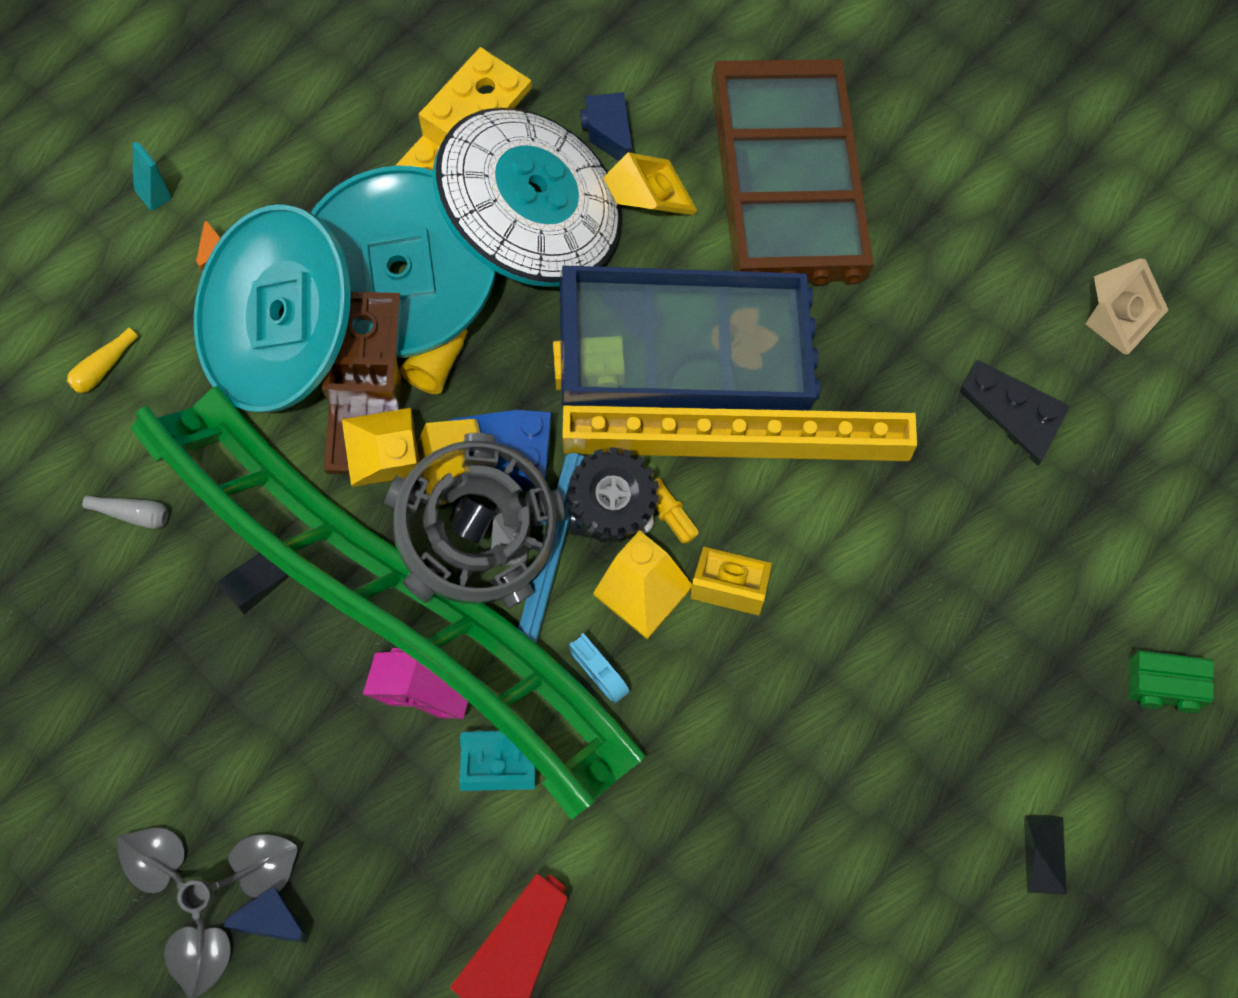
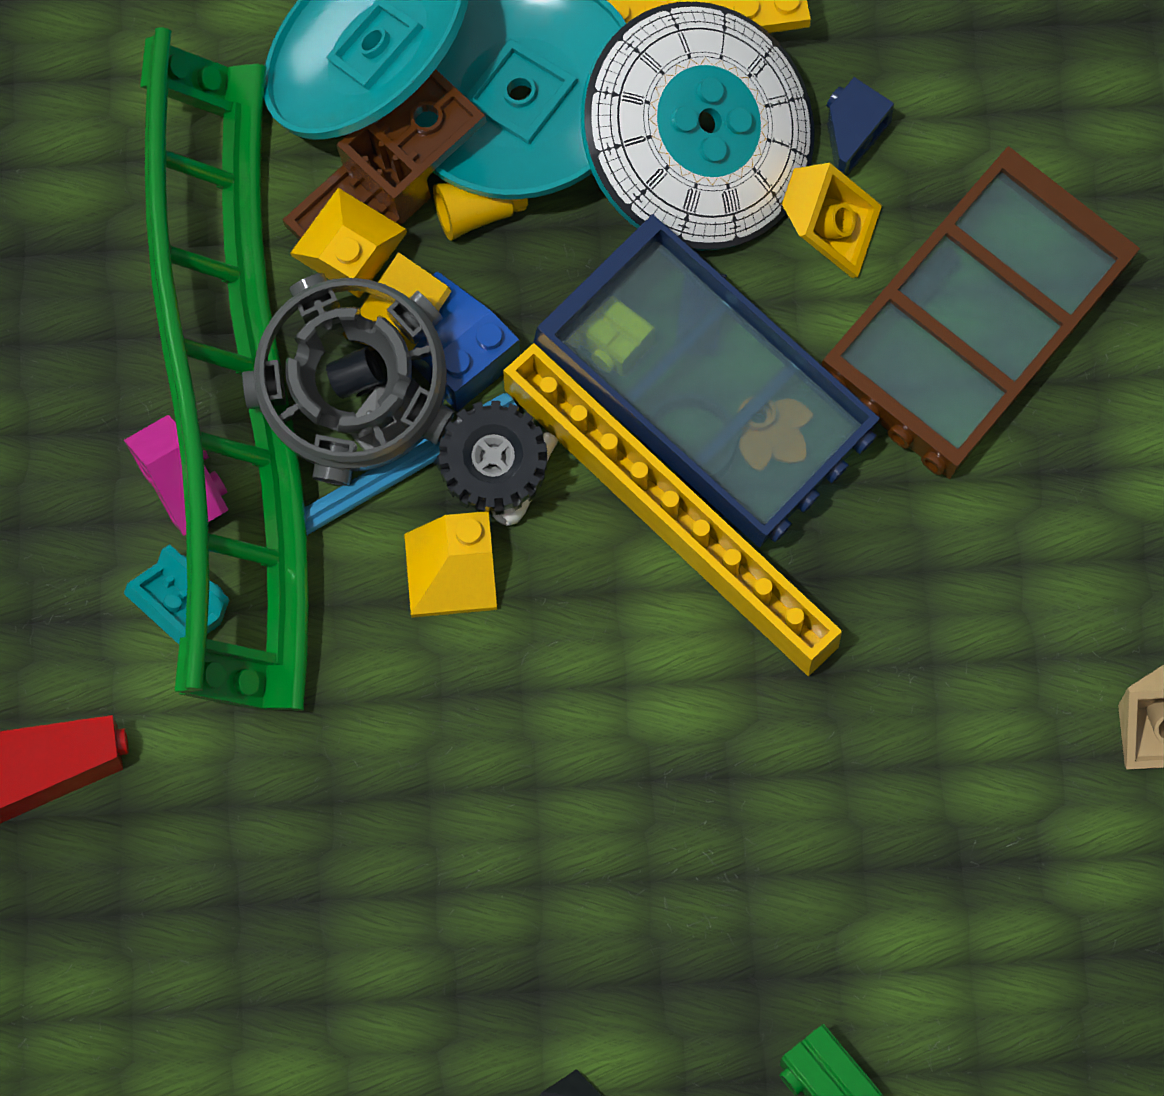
camera: 45 degrees right, 0 degrees up
light grey piece [82,495,169,529] -> none
black slope [217,553,290,614] -> none
medium azure piece [569,633,630,704] -> none
yellow axle [654,478,699,544] -> none
yellow slope [690,547,772,616] -> none
black wing [960,359,1070,466] -> none

